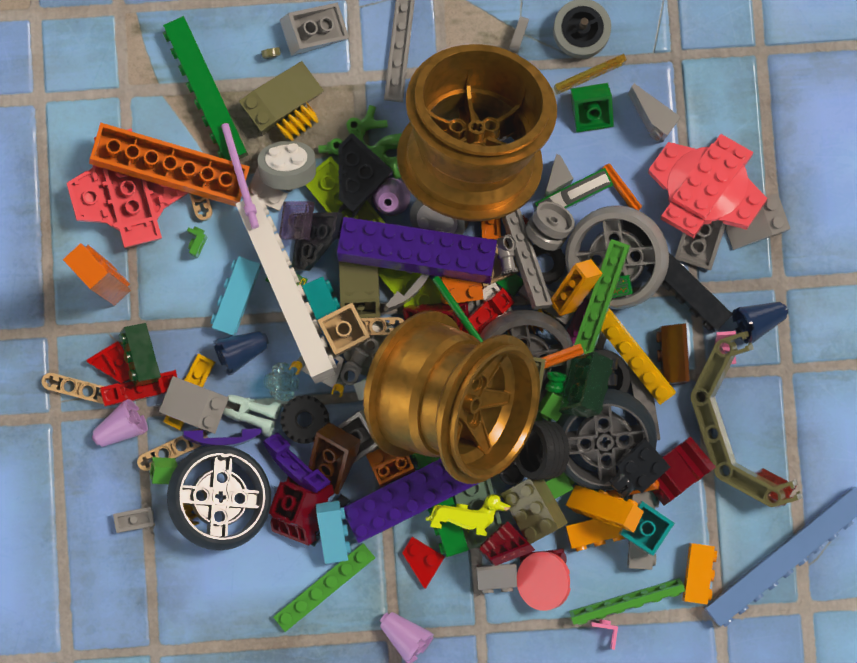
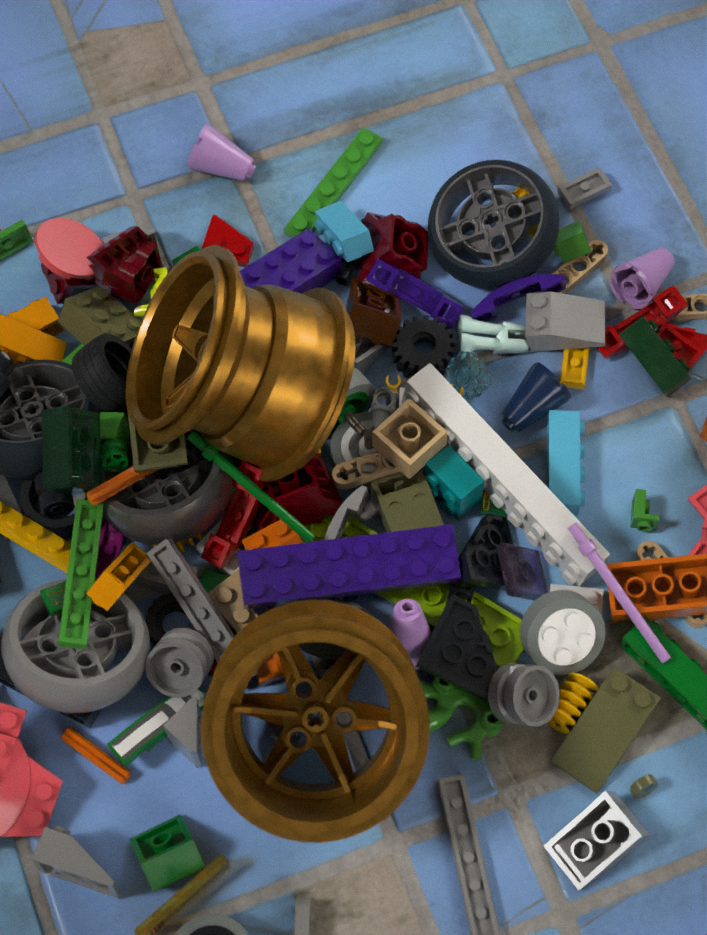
camera: 165 degrees right, 20 degrees down
light grey connector [497,234,518,275] -> none
none -> light grey wheel [488,663,560,727]

